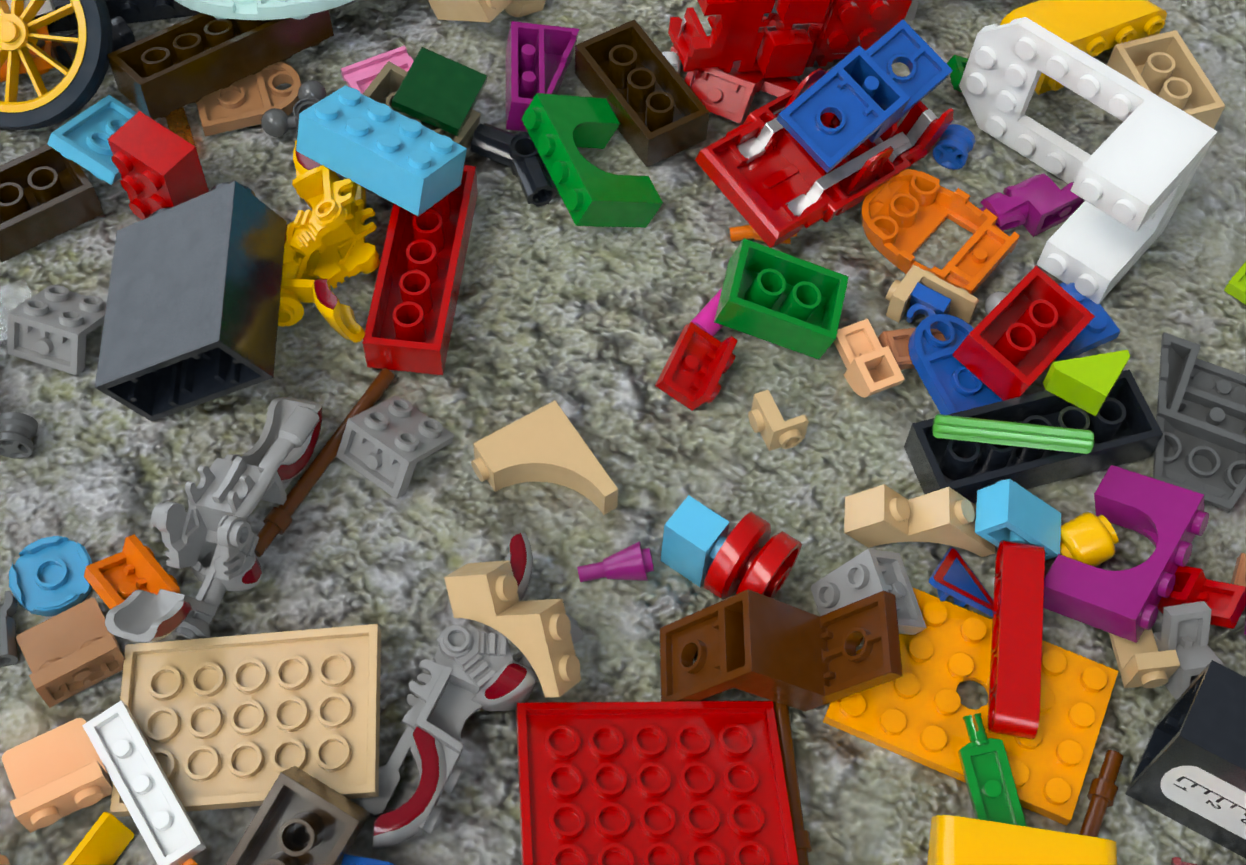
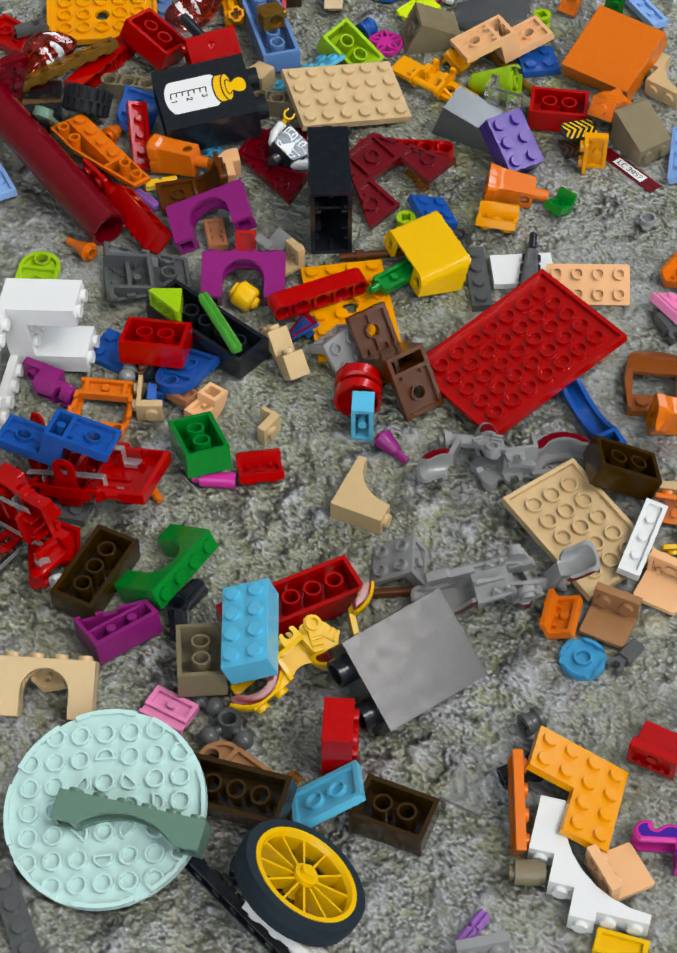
camera: 120 degrees left, 10 degrees down
light grey bracket [7,285,107,375] -> none
dark green tile [391,47,488,136] -> none
tan arch [444,560,581,698] -> none
medium azure brick [975,479,1061,560] -> none

